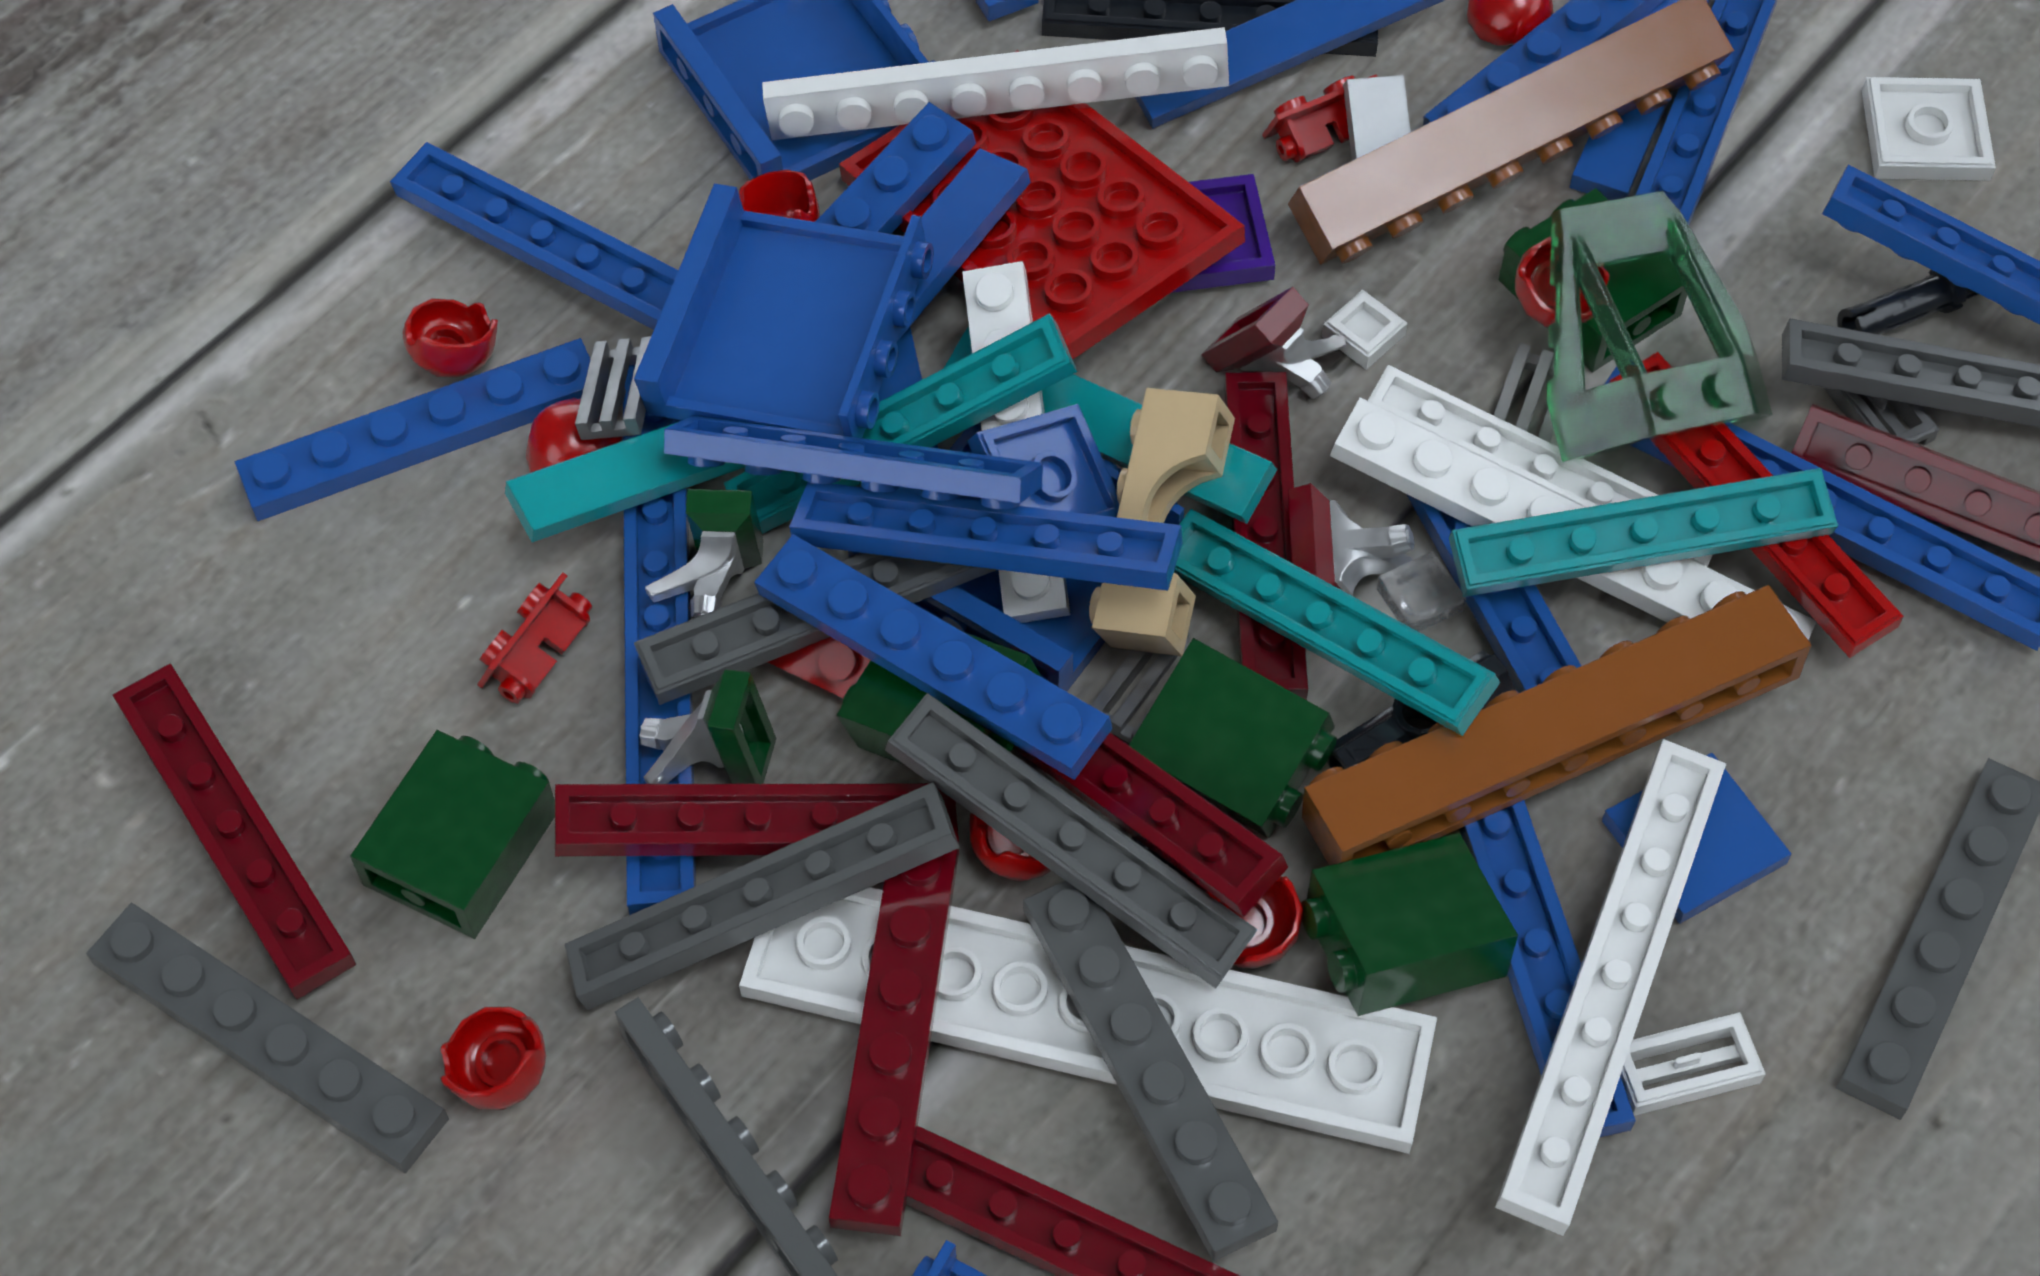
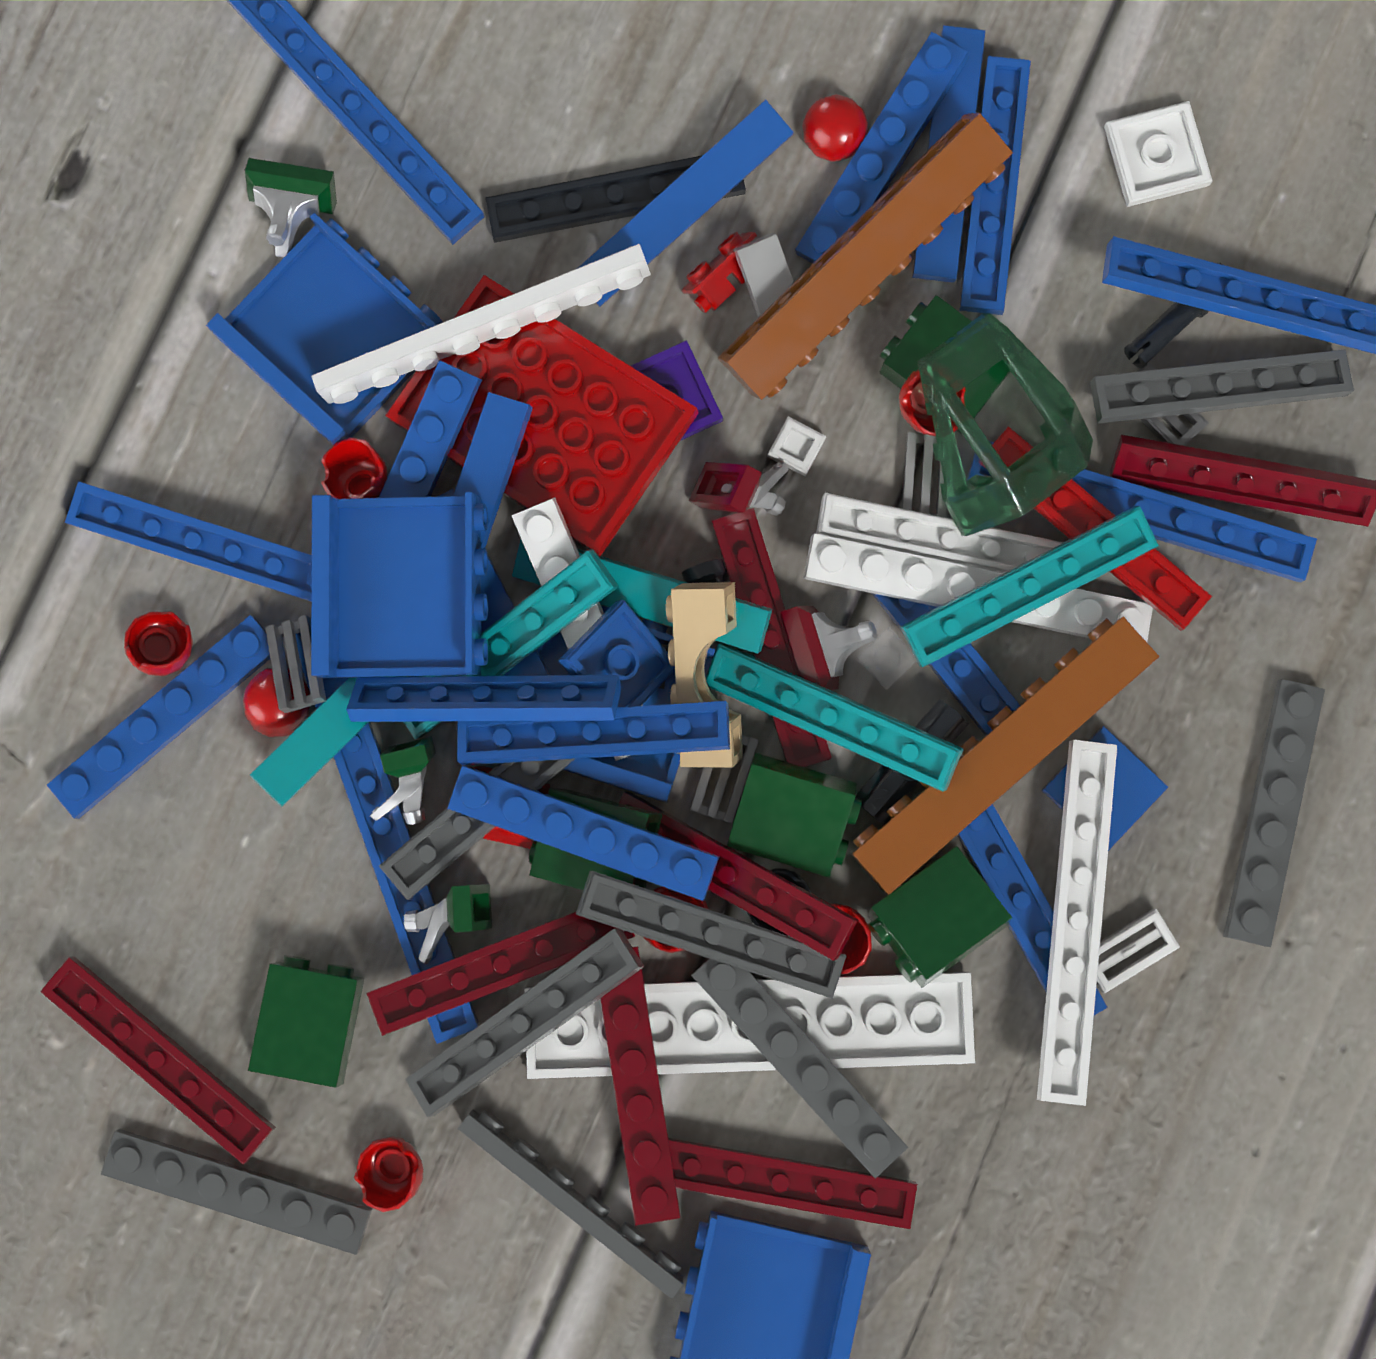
camera: 15 degrees left, 25 degrees up
red hinge [477,572,592,704] -> none

